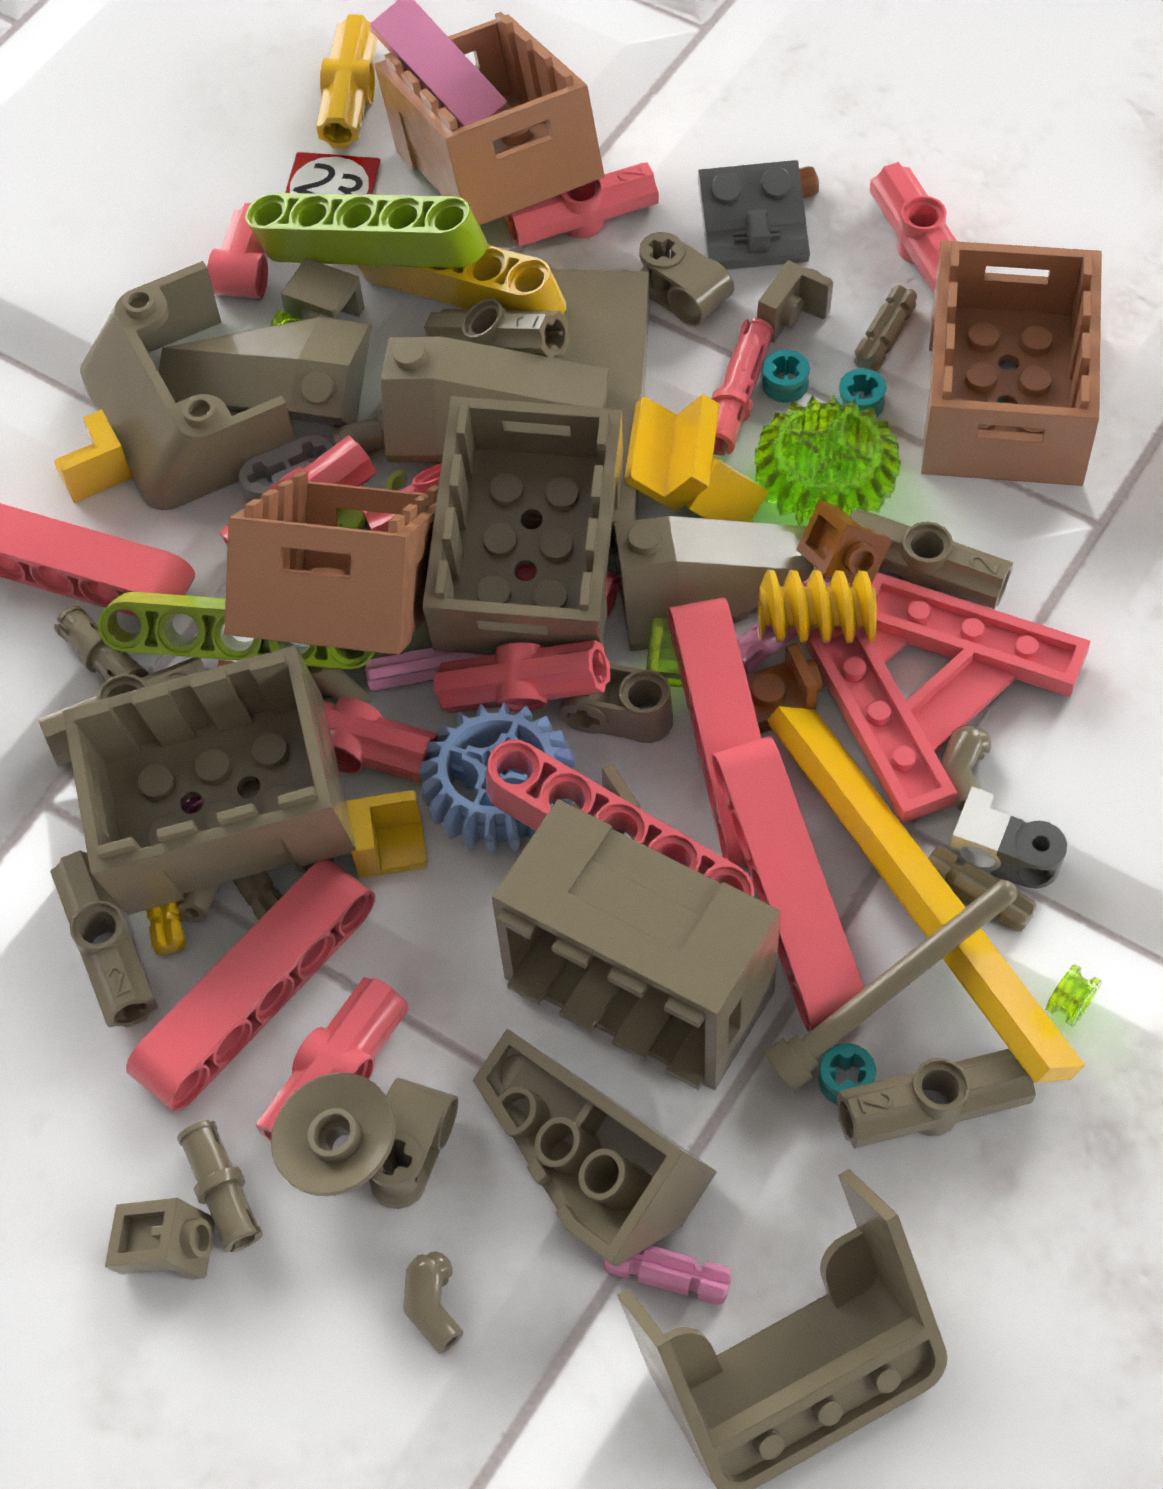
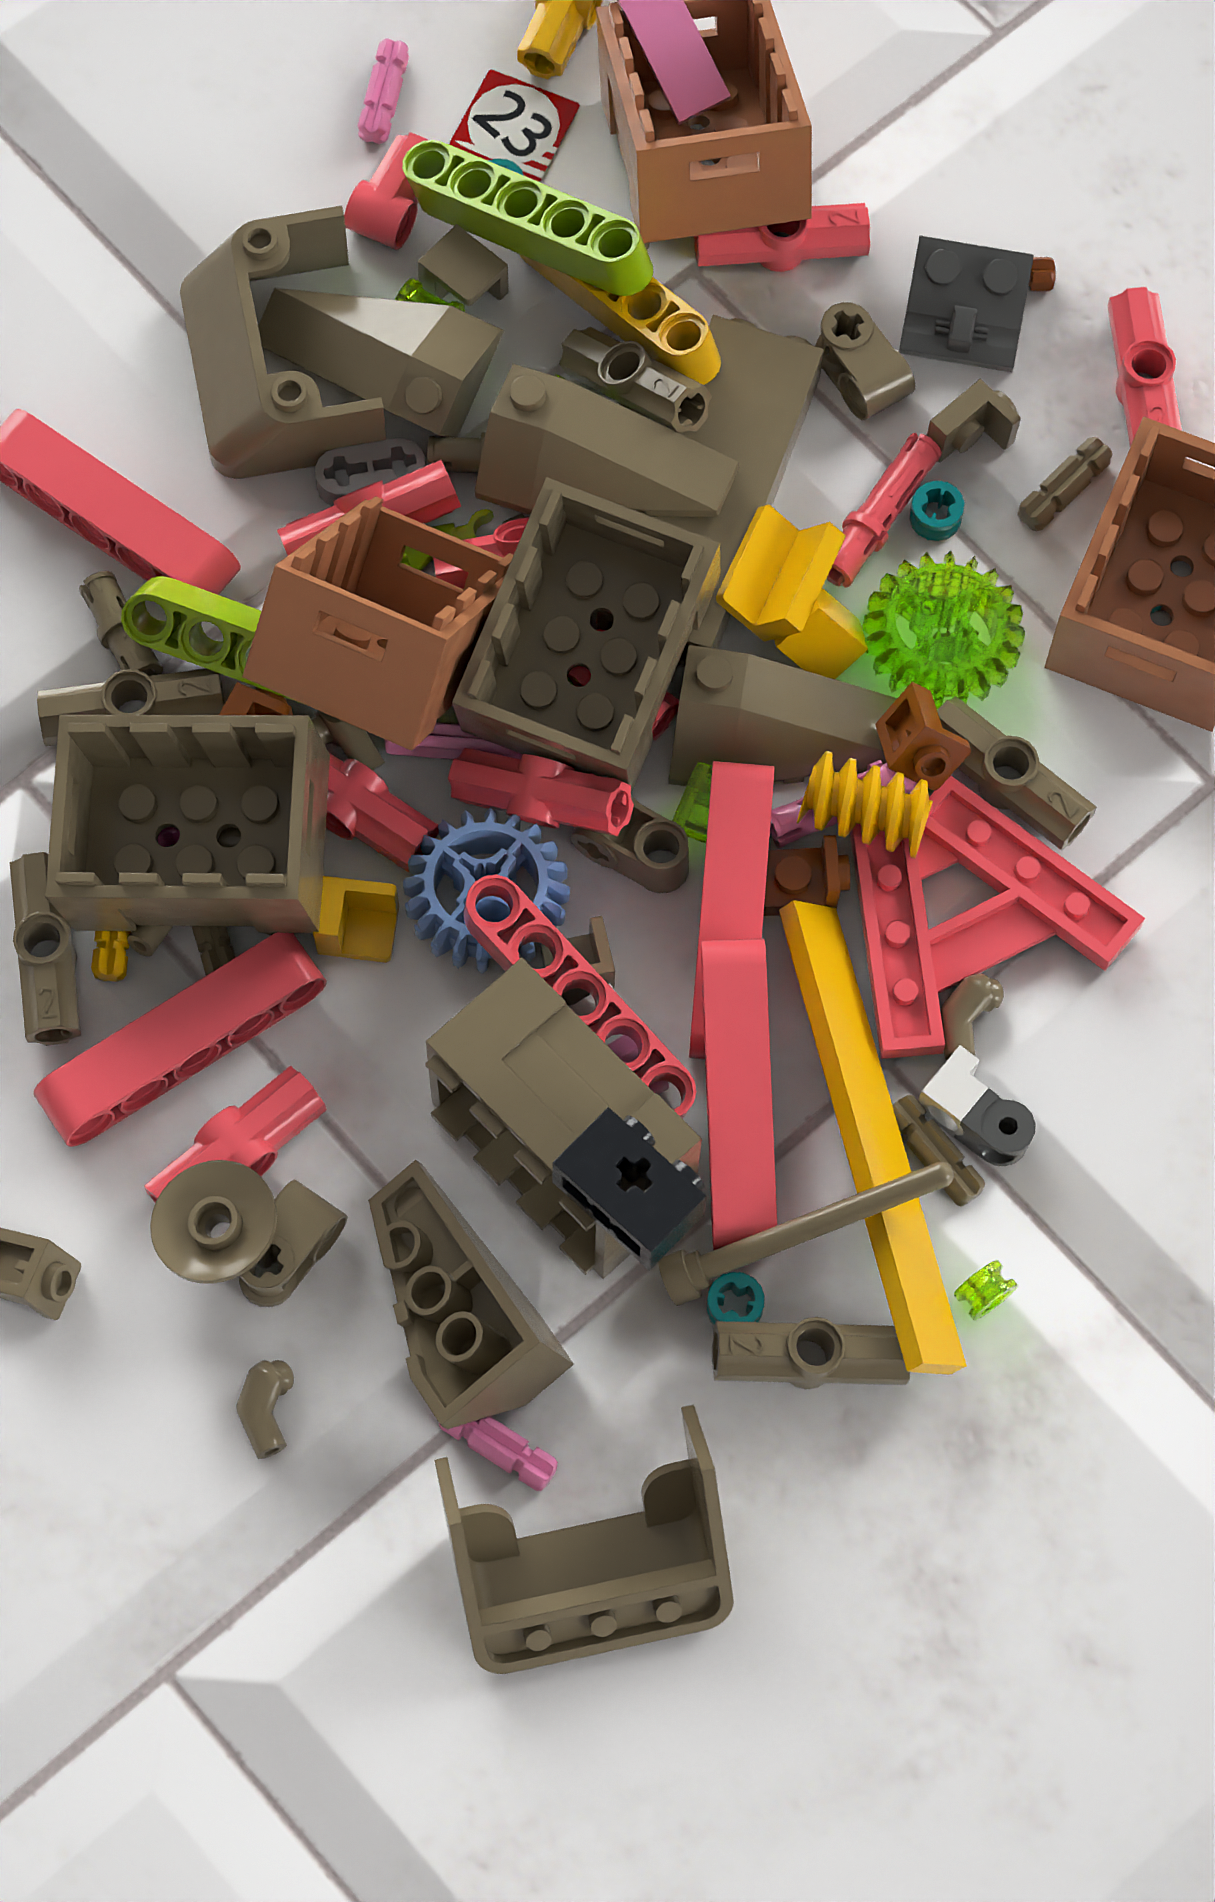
camera: 10 degrees right, 10 degrees up
yellow panel [54,409,132,503] -> none
dark tan pin [177,1120,263,1252] -> none
teal bush [837,368,887,422] -> none
none -> bright pink axle [358,38,409,144]
none -> black brick [552,1107,707,1271]

